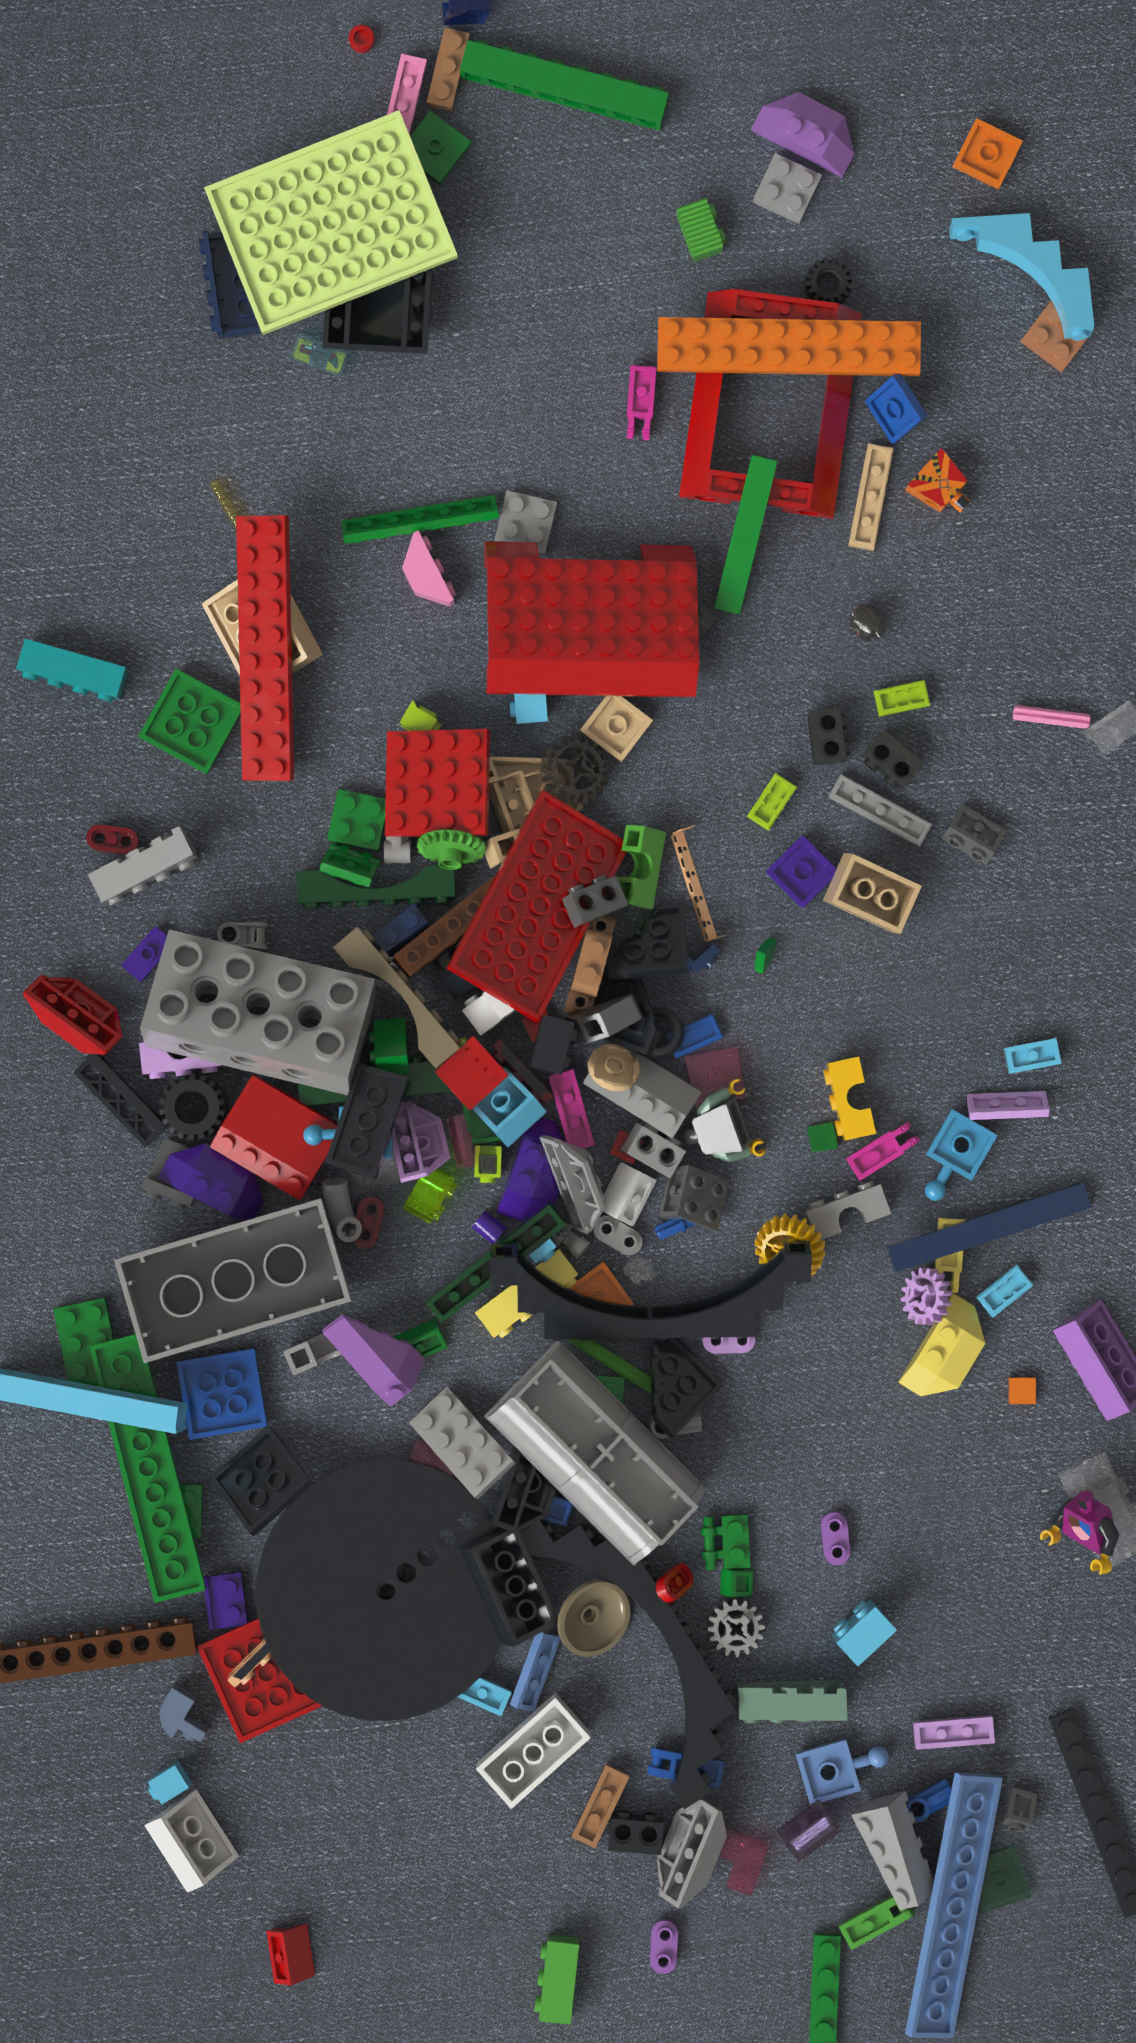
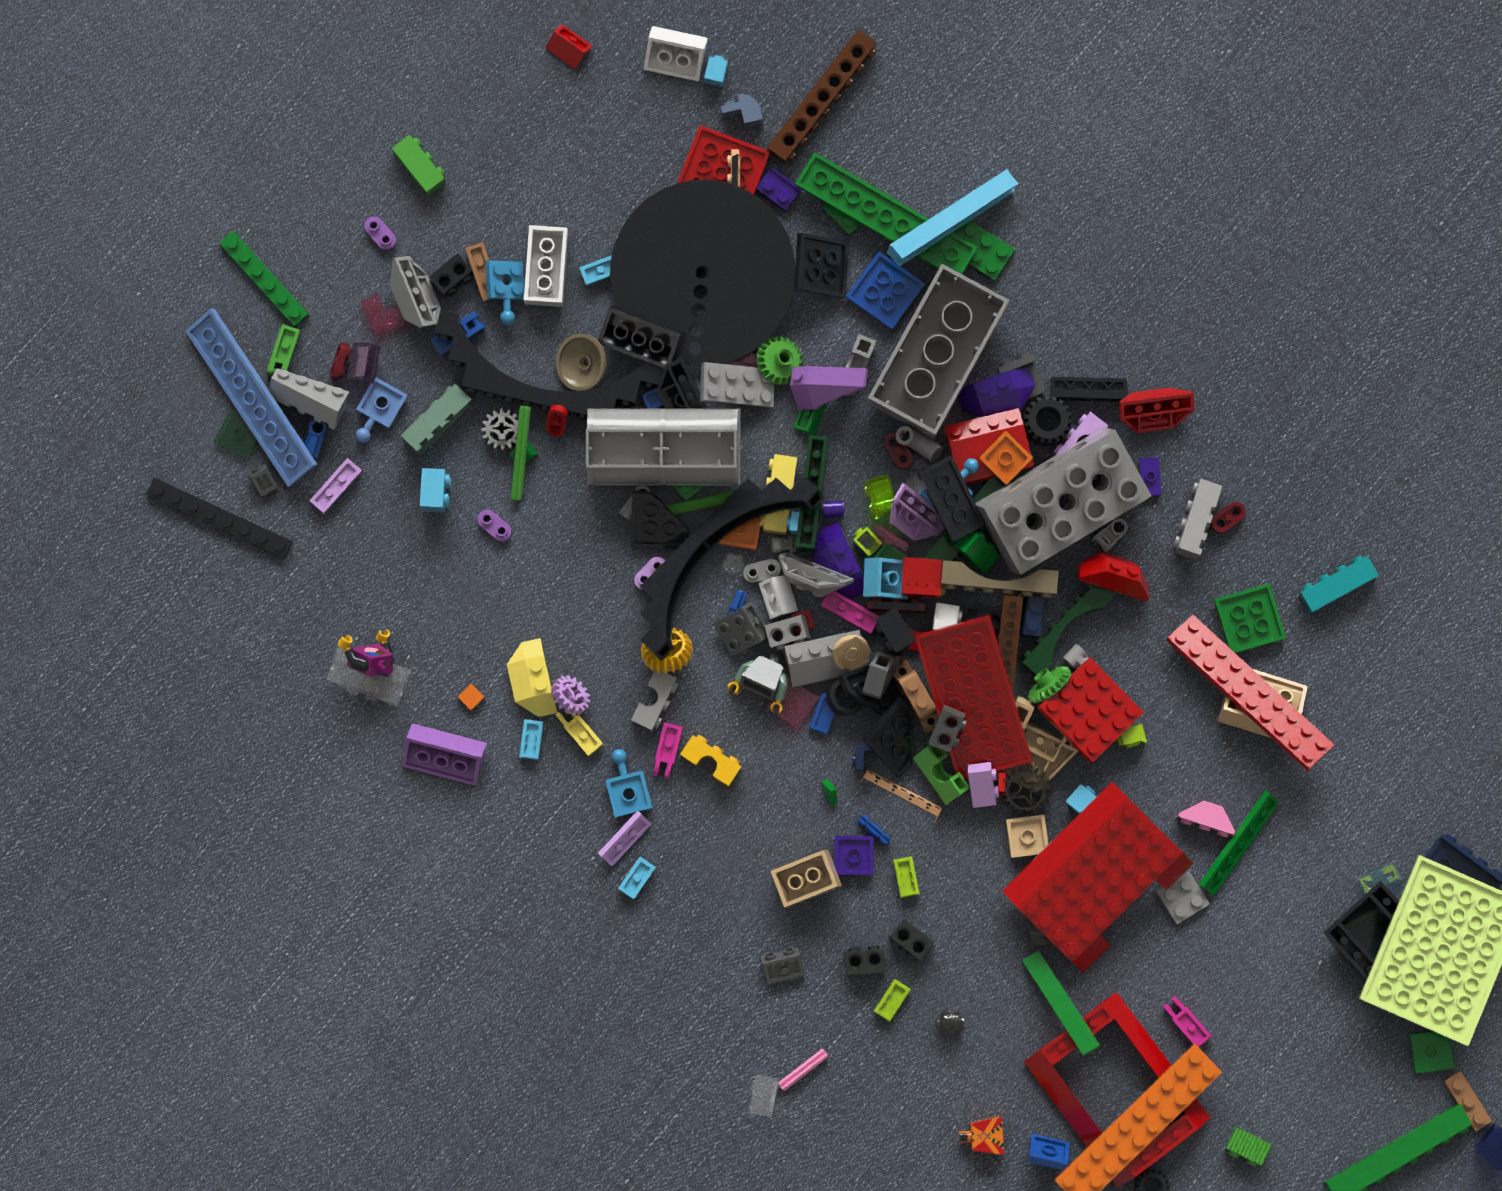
camera: 135 degrees right, 5 degrees down
clear yellow piece [210,479,240,529] -> none
green plate [319,843,381,887] -> none
green plate [327,789,385,851] -> none
bright pink plate [387,54,427,135] -> none
medium blue plate [510,1631,560,1711] -> none
green plate [701,1514,750,1570] -> none
green slope [807,1122,838,1153] -> none
light grey tile [828,774,932,847] -> none
tan tile [848,443,894,551] -> none
dark blue tile [887,1183,1092,1272] -> none
none -> dark red plate [329,342,351,380]
none -> dark azure plate [485,260,524,325]
none -> bright green axle [511,406,531,501]
none -> bright green gear [756,336,804,385]
none -> blue axle [857,814,891,846]
none -> lavender brick [968,762,999,808]
none -> orange plate [978,431,1033,485]
none -> red tile [998,773,1006,797]
none -> red wedge [1078,551,1149,602]

